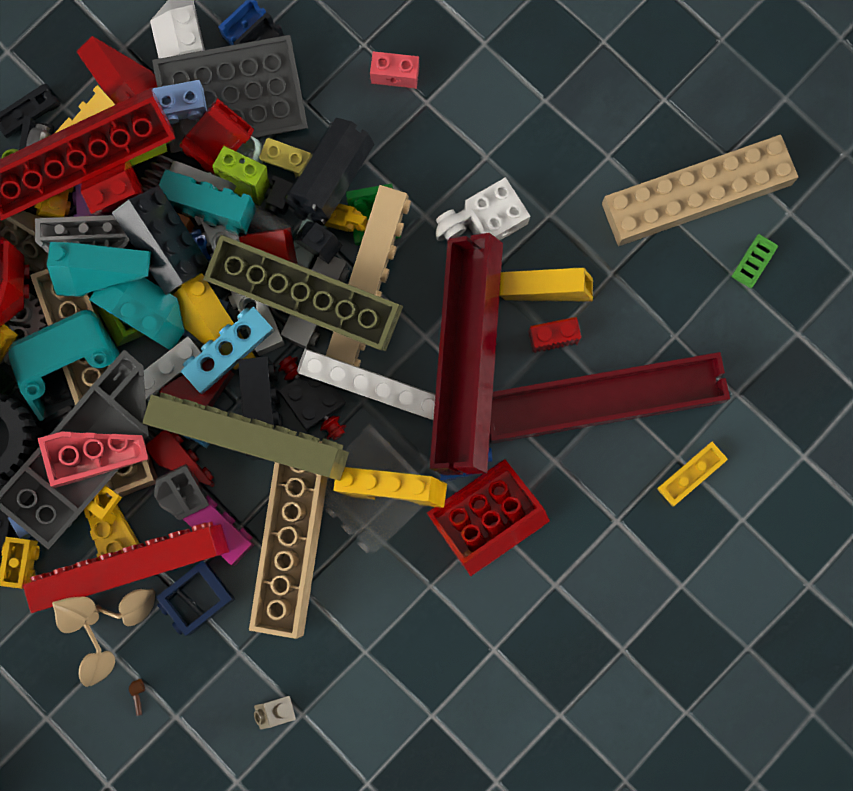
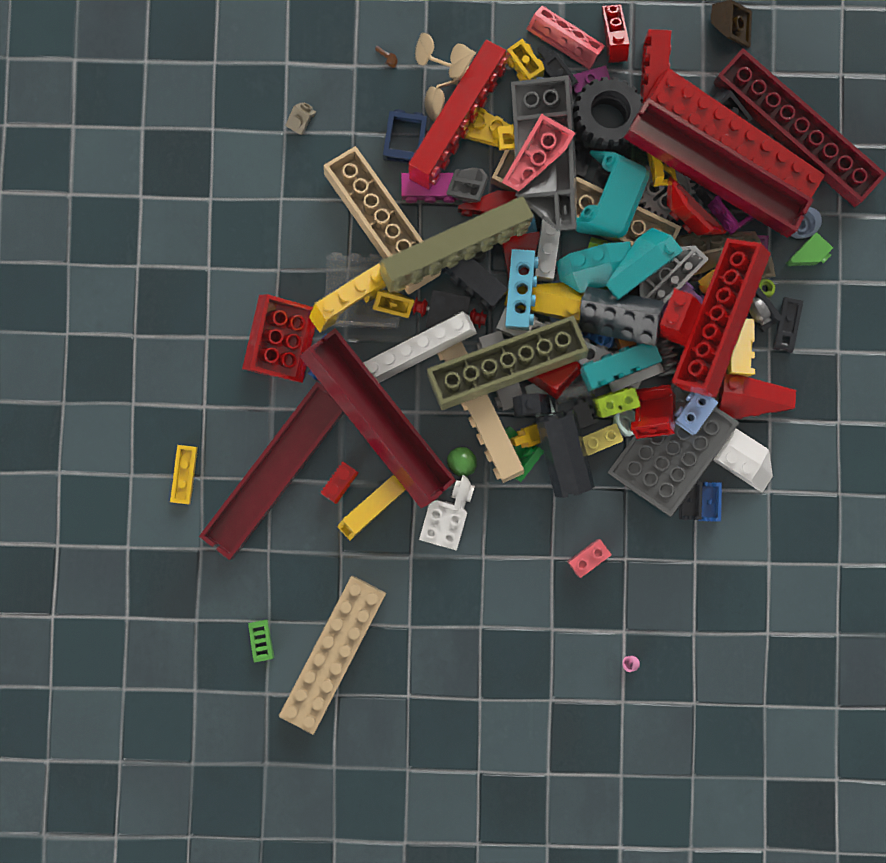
camera: 135 degrees right, 5 degrees up
none -> yellow slope [372,290,414,318]
none -> bright green hair [447,447,477,477]

